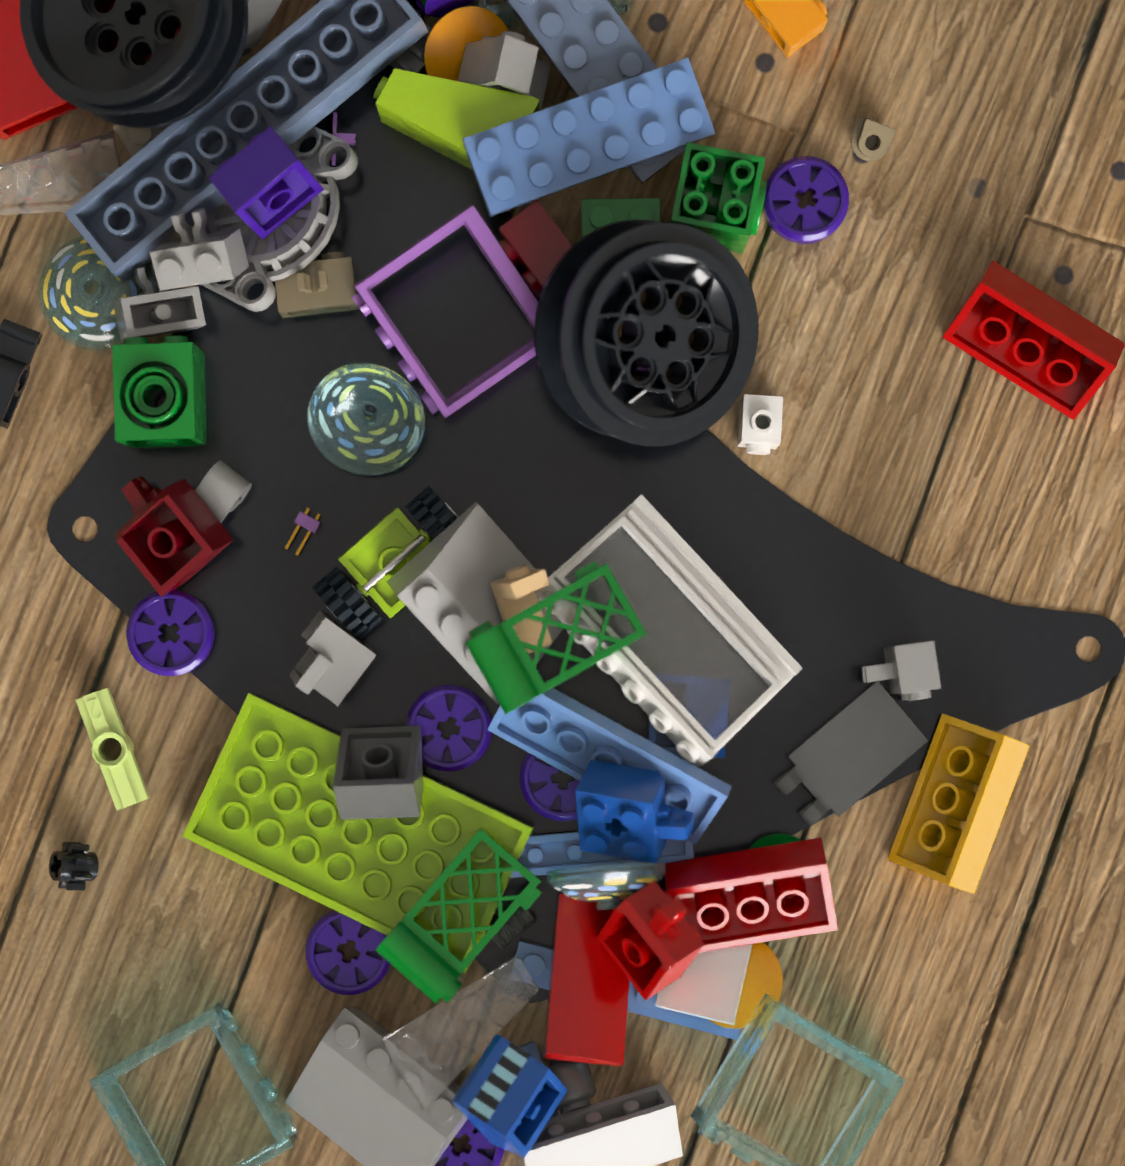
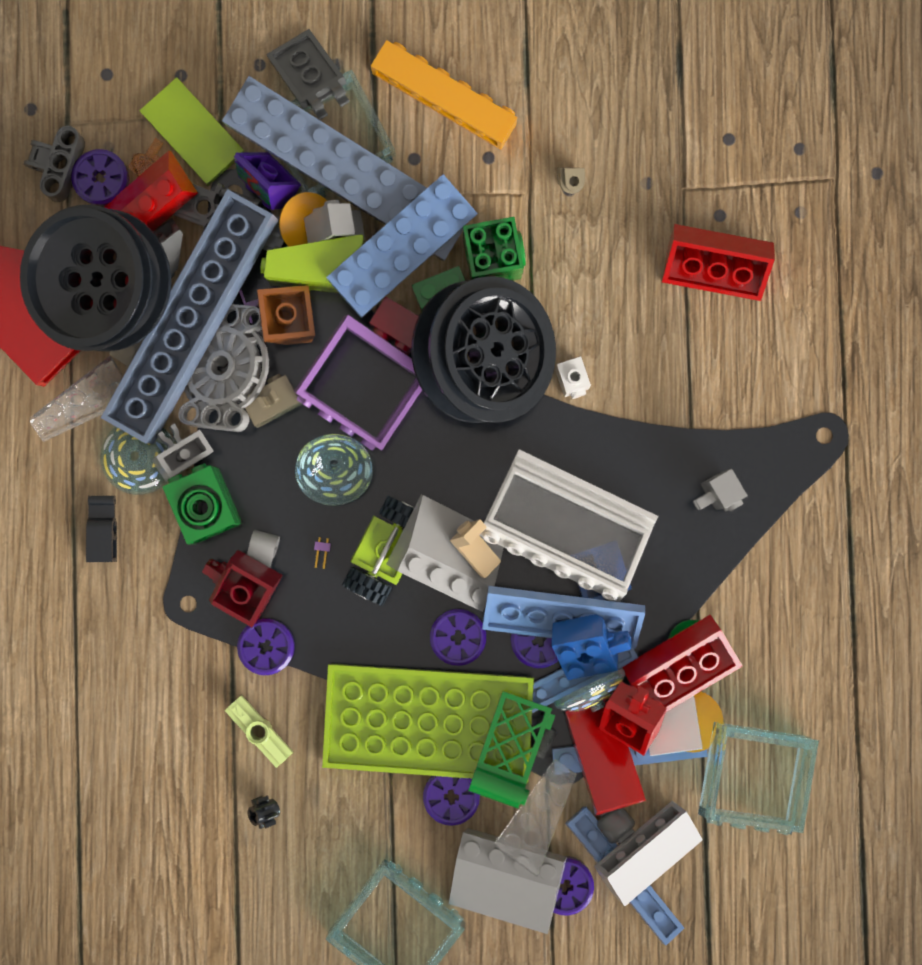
camera: 25 degrees left, 0 degrees up
light grey brick [150,208,249,291] -> none
dark purple slope [208,126,324,239] -> none
light grey plate [289,610,376,706] -> none
dark grey slope [333,726,423,820] -> none
blue slope [452,1034,568,1158] -> none
green piece [465,561,647,715] -> none
dark purple wheel [763,156,849,244] -> none
dark grey tile [773,681,928,826] -> none
yellow slope [887,713,1029,894] -> none
none -> dark orange slope [257,285,315,345]

